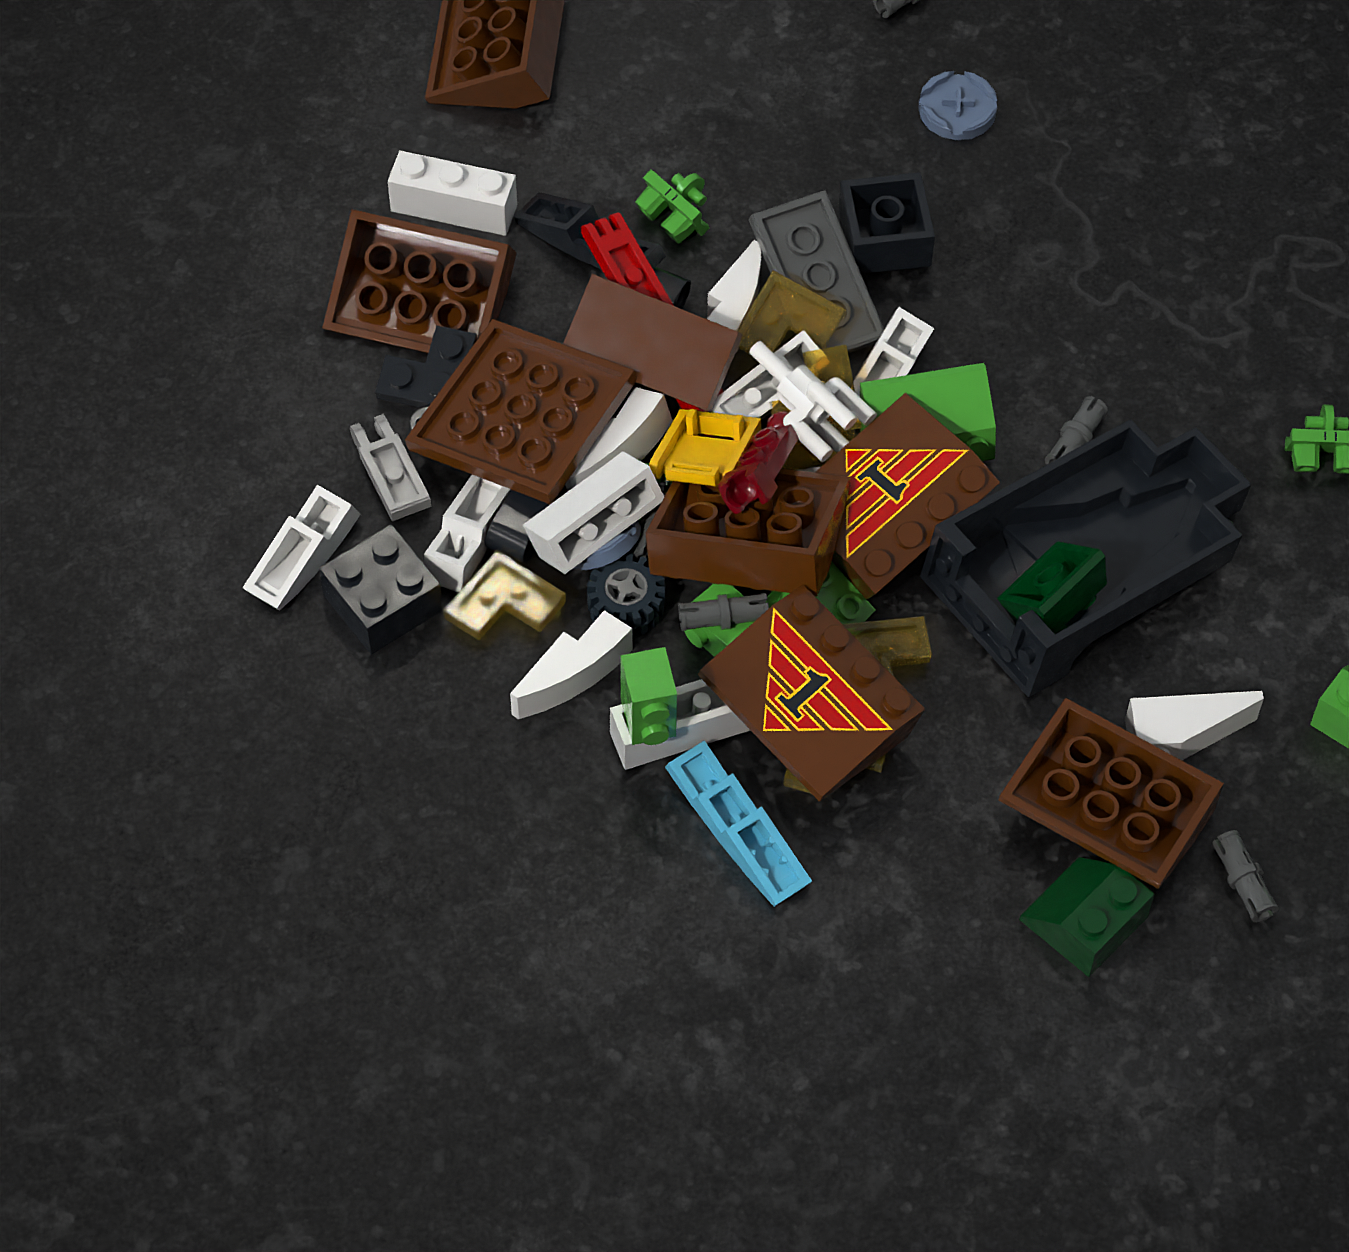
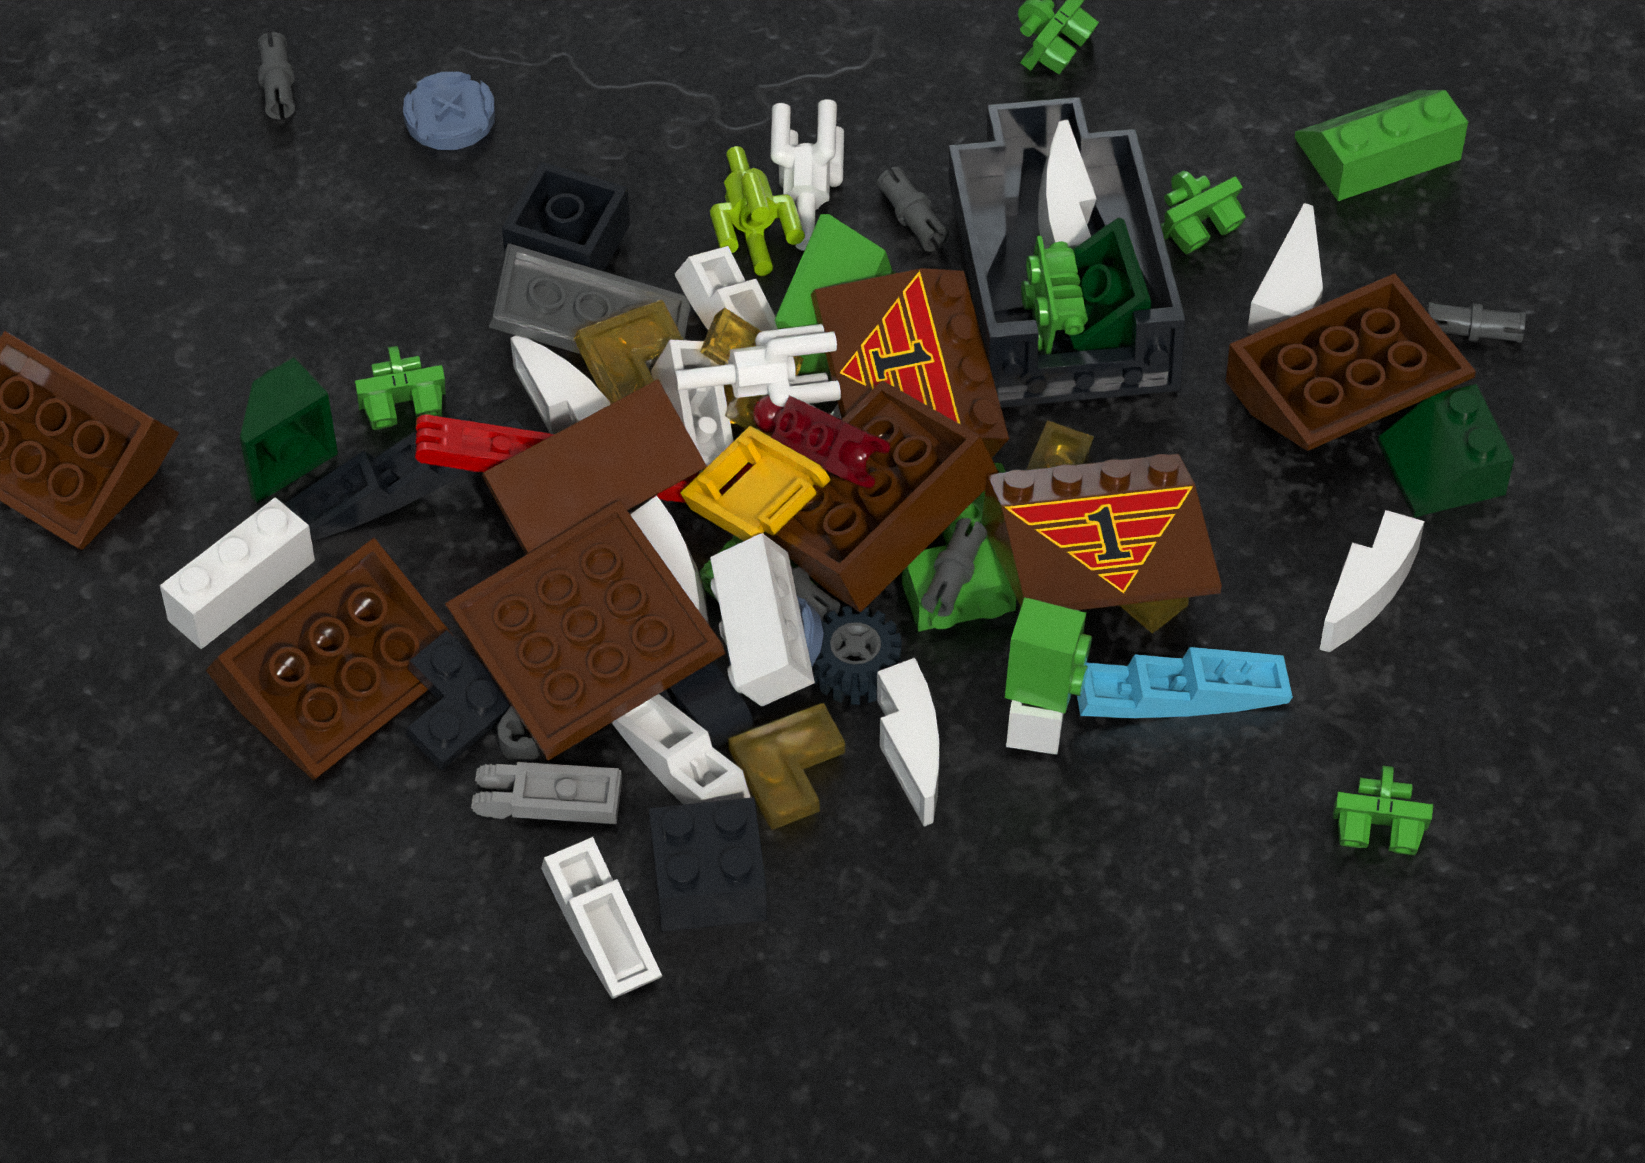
camera: 60 degrees left, 5 degrees down
none -> dark green slope [240,357,338,503]
none -> lime plant [710,146,805,276]
none -> white plant [771,100,844,251]
none -> bright green hinge [1021,236,1088,355]
none -> white slope [1038,120,1097,249]
none -> bright green hips [1160,171,1246,255]
none -> white slope [1320,510,1424,652]
none -> bright green hips [1333,765,1433,855]

